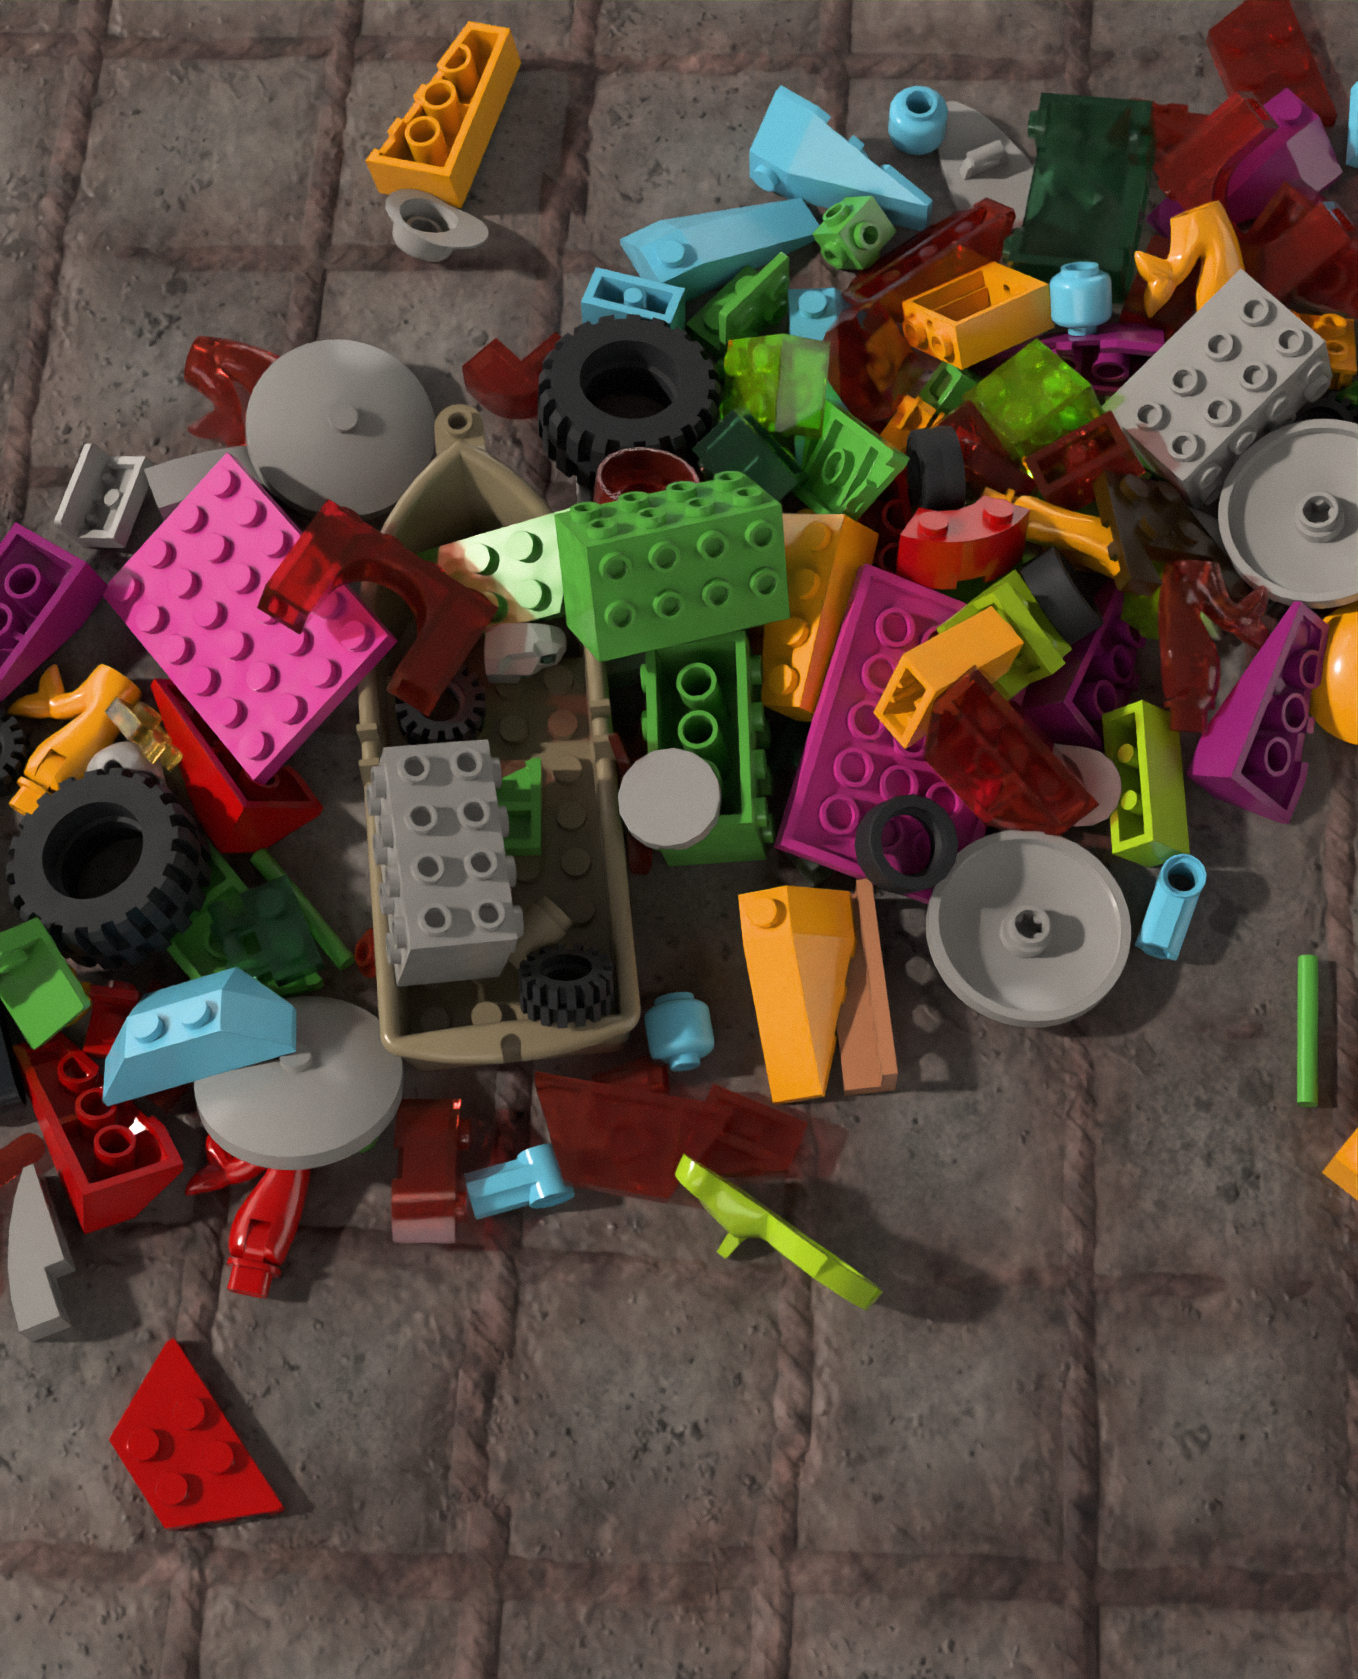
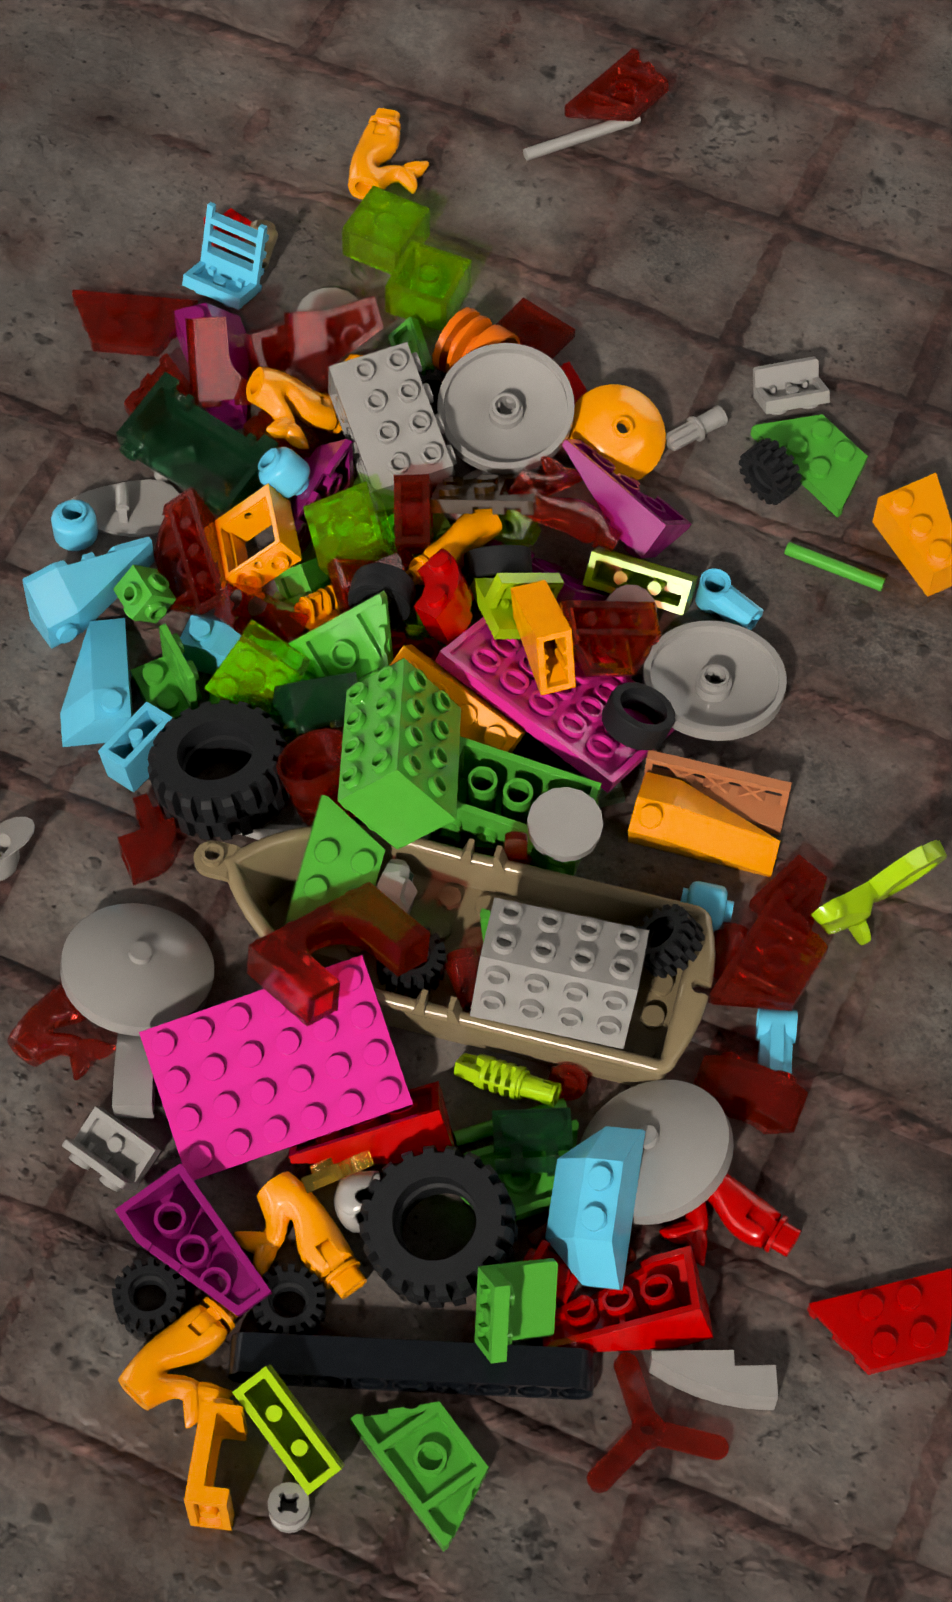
camera: 75 degrees left, 10 degrees down
none -> lime hinge [454,1053,562,1107]

